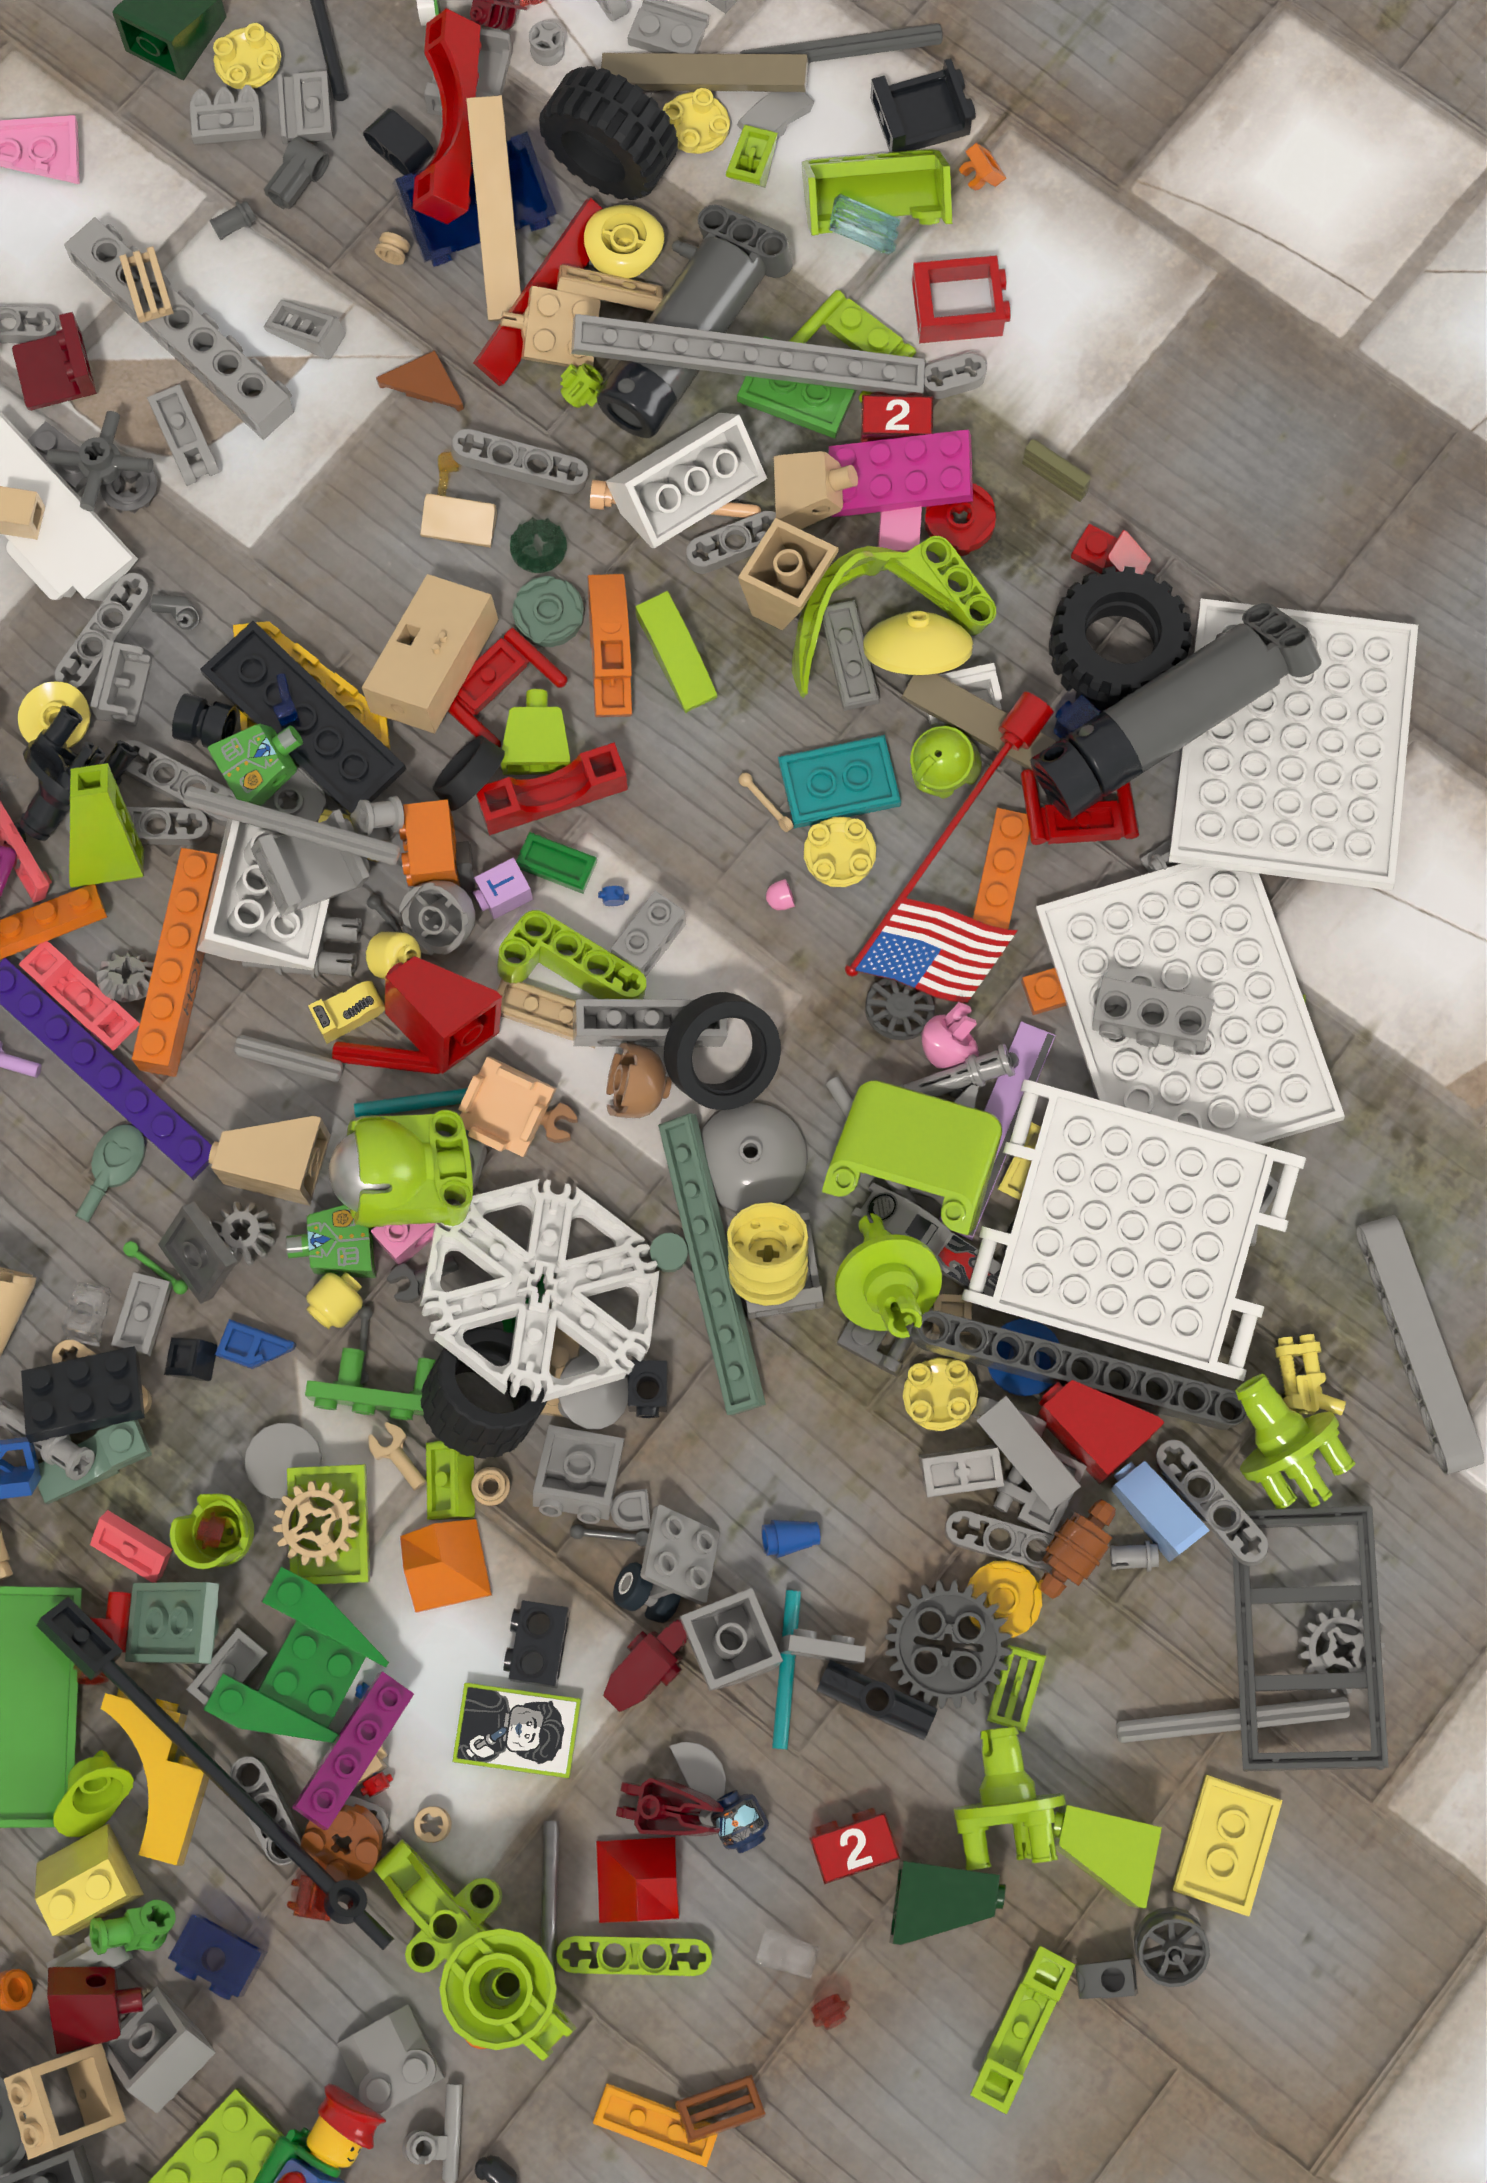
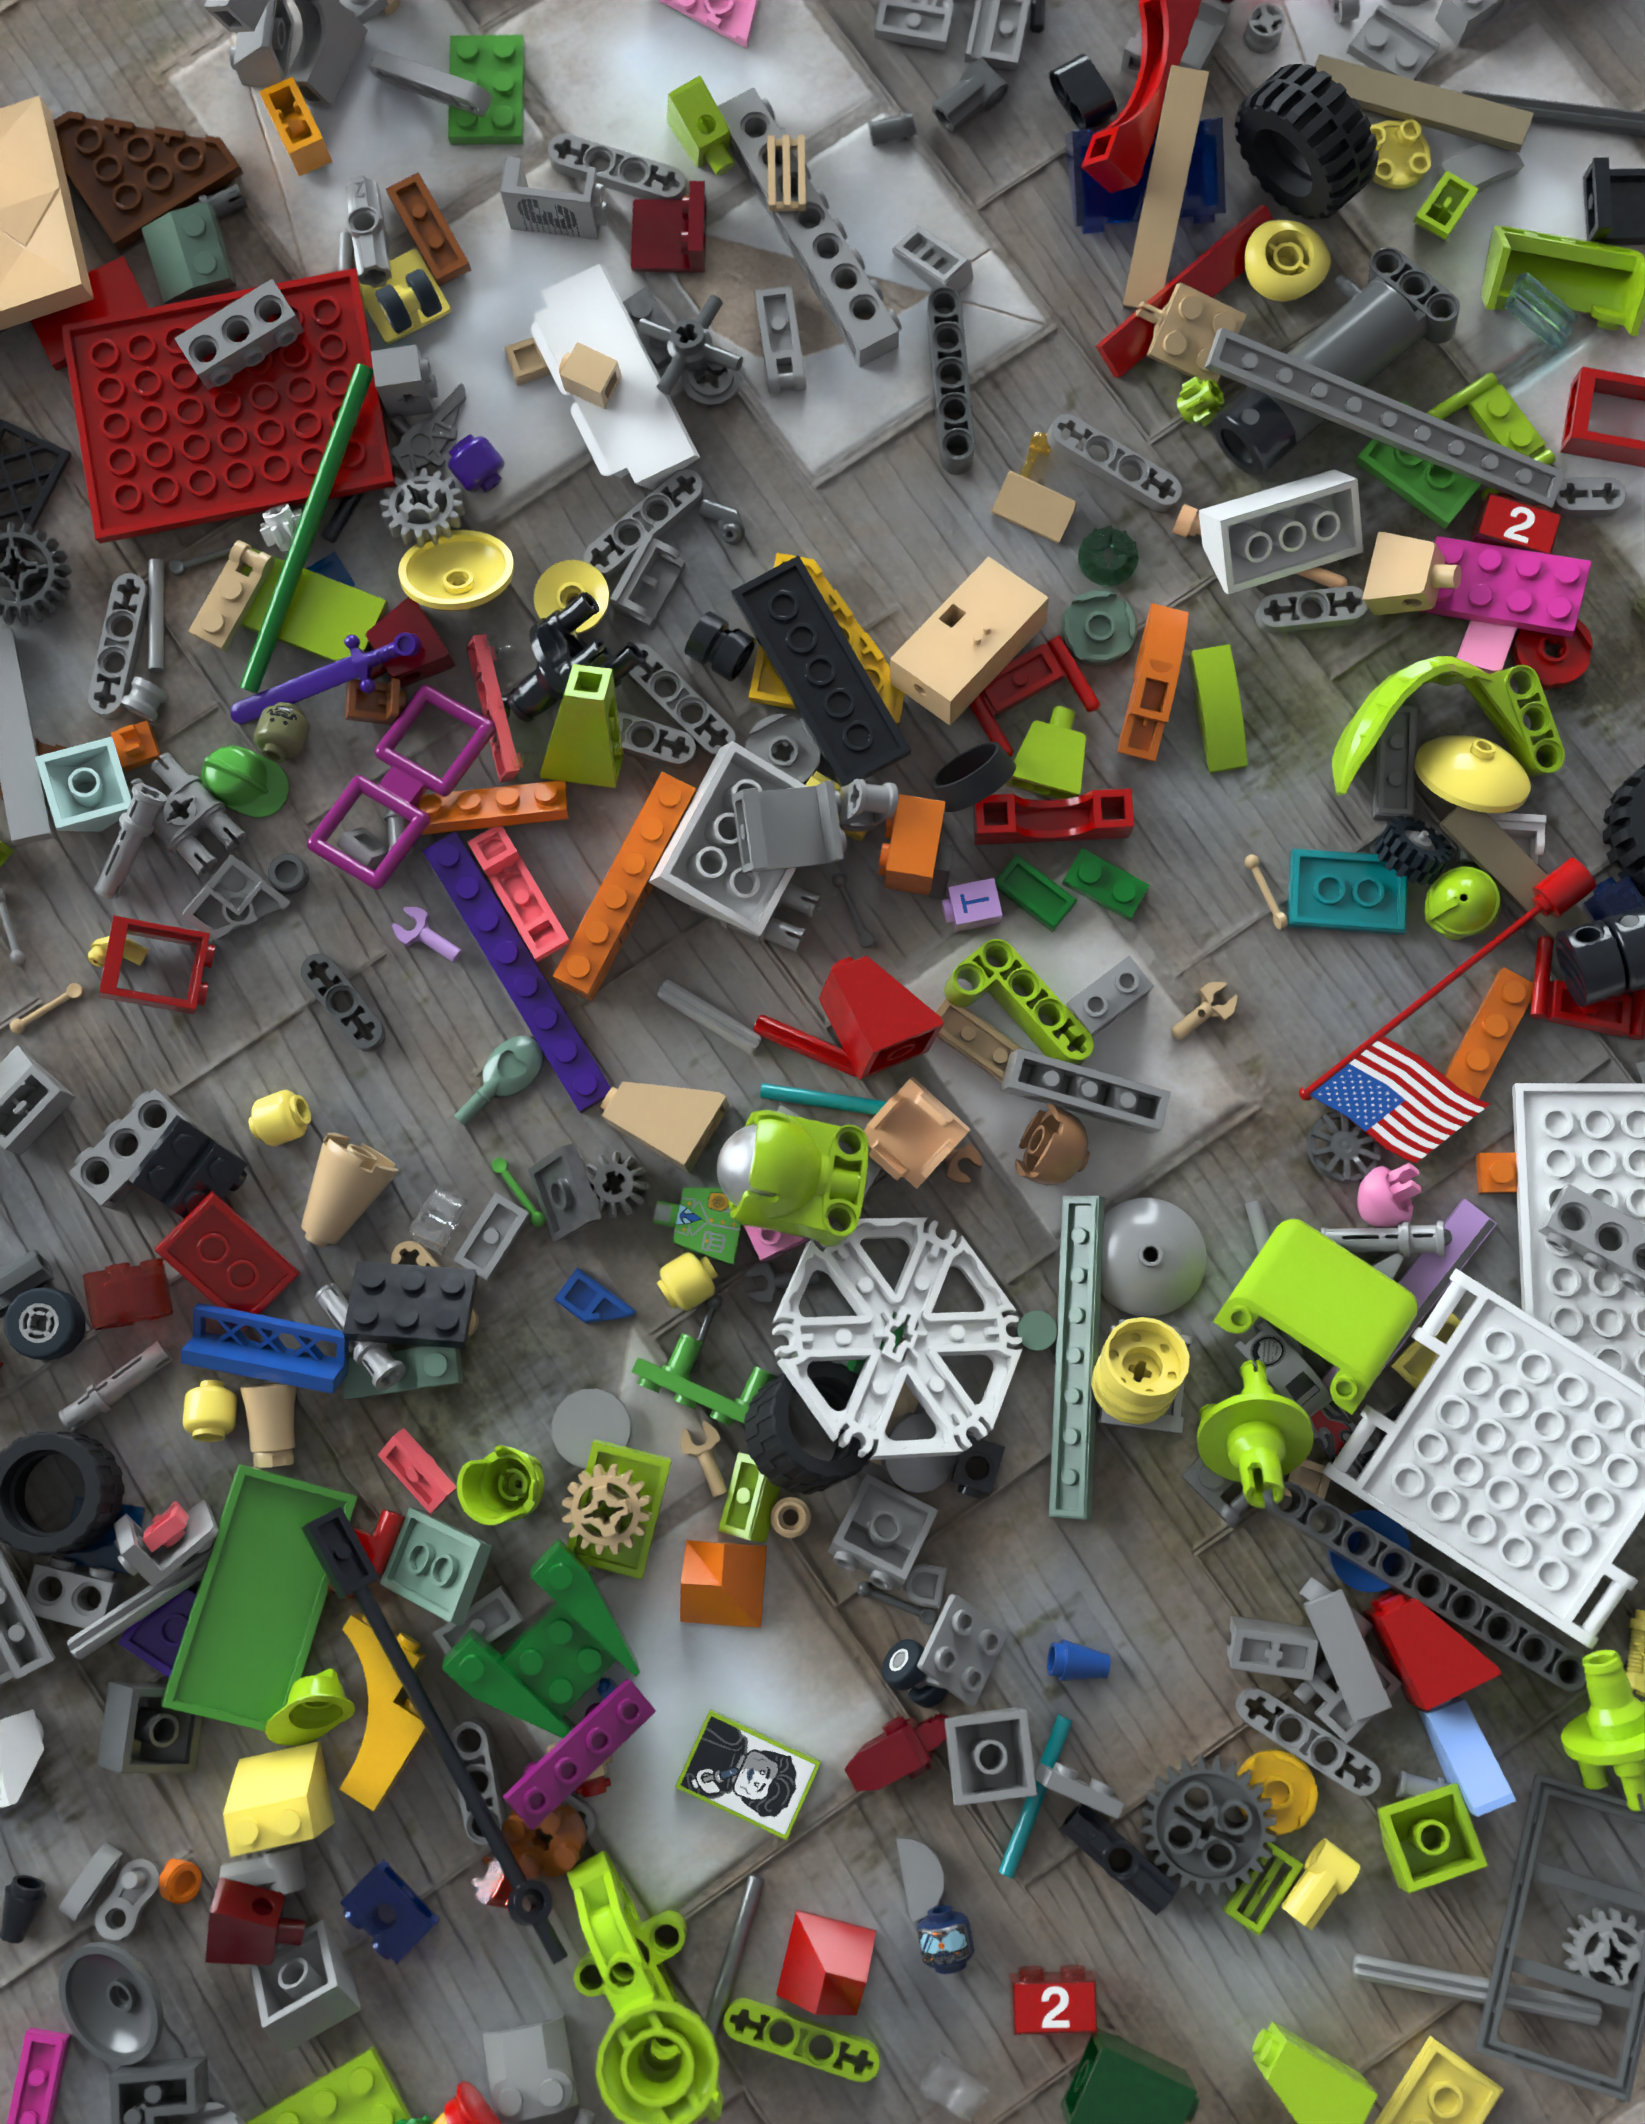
camera: 20 degrees right, 5 degrees up
tan window [4,2043,126,2160] -> none
bright green connector [89,1900,176,1955] -> none
light grey gear [96,950,154,1002] -> none
black slope [164,1337,217,1381] -> none
light grey axle [183,786,400,865] -> none
clear red plate [196,1511,226,1549] -> none
bright green torso [207,724,303,806] -> none
clear blue hand [272,674,298,726] -> none
light yellow leg [308,981,385,1044] -> none
light yellow head [366,931,421,979] -> none
tan bush [375,232,410,265] -> none
dark orange tile [376,350,464,411] -> none
light grey cylinder [399,880,475,955] -> none
tan bush [414,1806,452,1843] -> none
black brick [503,1600,570,1688] -> none
tan tile [557,264,663,311] -> none
blue piece [598,886,629,906] -> none
dark red hinge [616,1778,724,1836] -> none
black tyre [664,992,781,1110] -> none
tan slope [738,518,839,630] -> none
bright pink hinge [766,879,795,910] -> none
light yellow dish [804,817,876,887] -> none
light yellow dish [903,1357,979,1431] -> none
lime piece [953,1726,1066,1870] -> none
dark orange piece [1038,1499,1116,1599] -> none
light grey beam [1156,1440,1269,1566] -> none
none -> lime torso [667,75,735,176]
none -> dark grey beam [927,286,975,475]
none -> green plate [1062,848,1150,921]
none -> tan bar [1171,982,1237,1040]
none -> light yellow piece [1281,1838,1360,1930]
none -> black wheel [1374,815,1453,885]
none -> lime slope [1377,1782,1488,1893]

